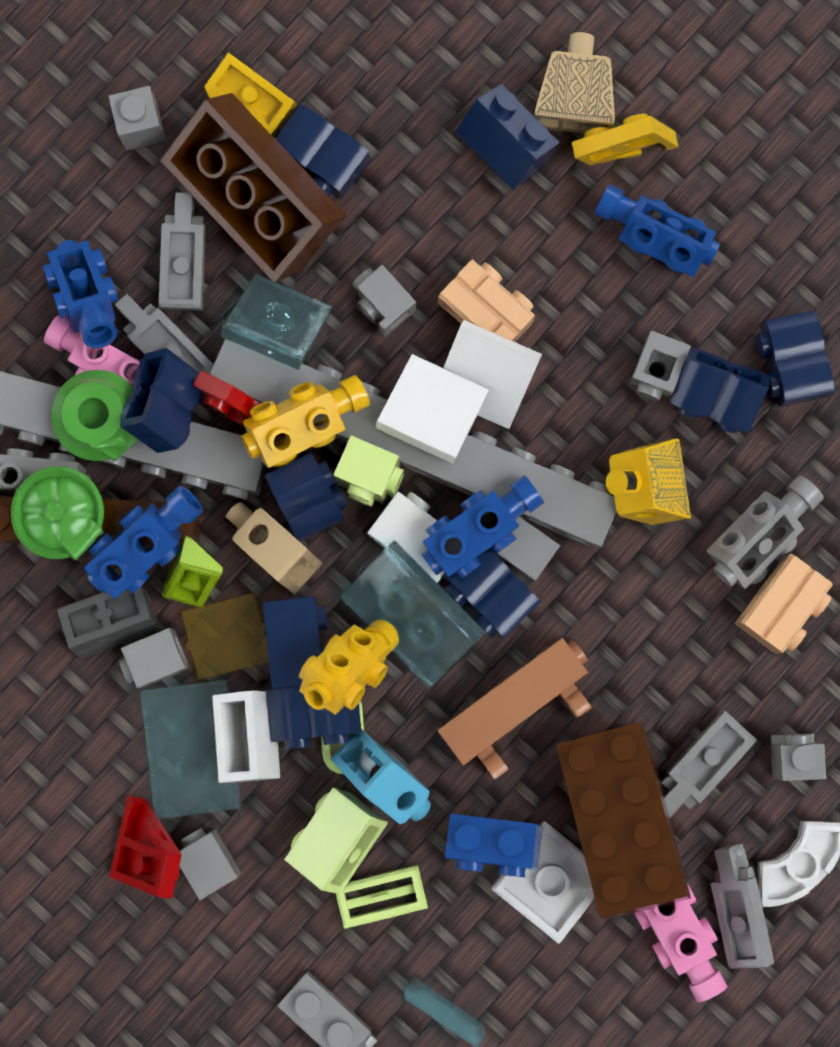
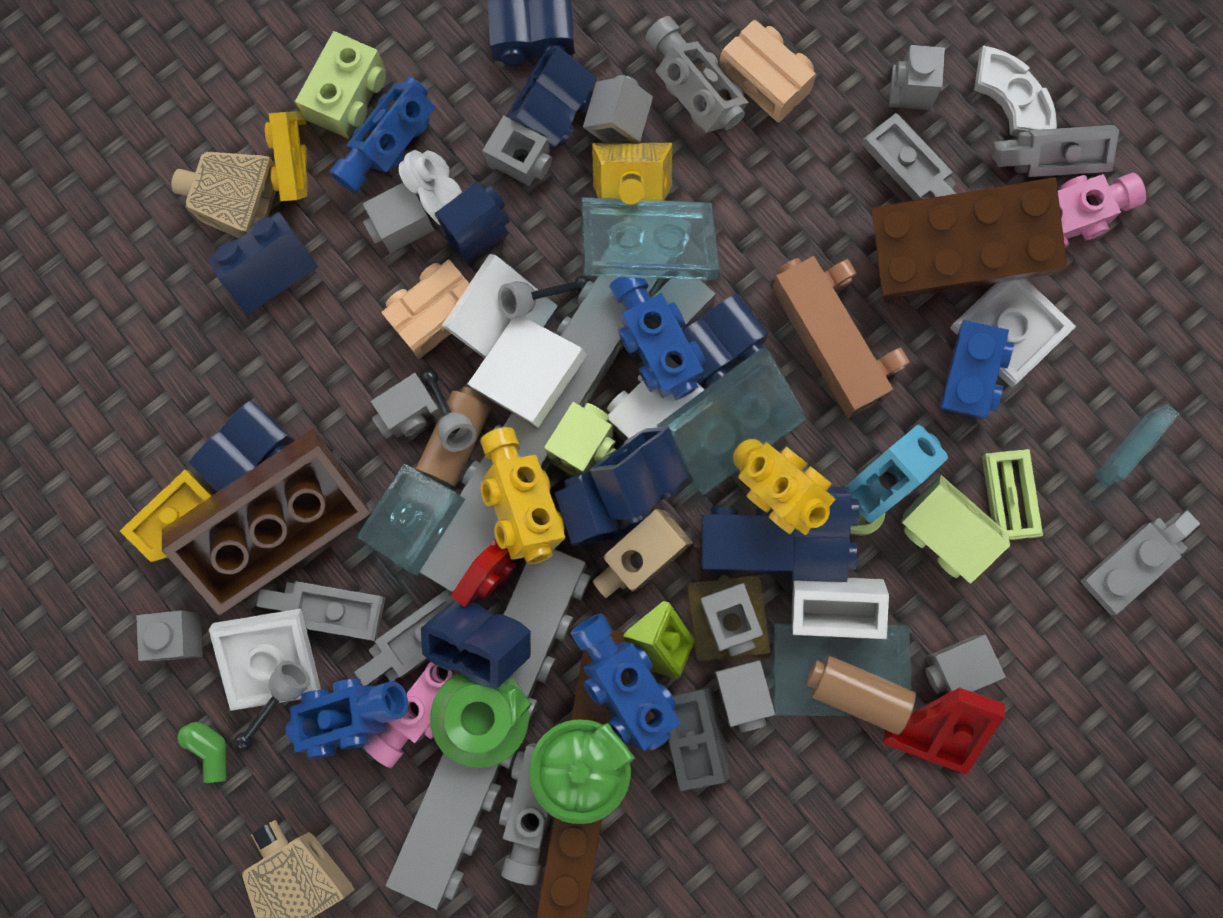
camera: 70 degrees left, 5 degrees down
none -> bright green arm [177,722,226,783]
none -> white tile [209,609,321,711]
none -> light grey hinge [234,661,310,751]
none -> yellowish green brick [295,31,386,139]
none -> light grey brick [363,183,434,253]
none -> white plate [399,150,462,225]
none -> medium nougat brick [415,387,491,488]
none -> light grey hinge [421,369,477,452]
none -> dark blue brick [434,181,510,265]
none -> light grey hinge [498,276,590,319]
none -> clear light blue tile [581,197,720,280]
none -> light grey brick [583,75,653,143]
none -> dark blue brick [590,426,688,523]
none -> light grey brick [699,583,763,657]
none -> medium nougat brick [806,655,916,735]

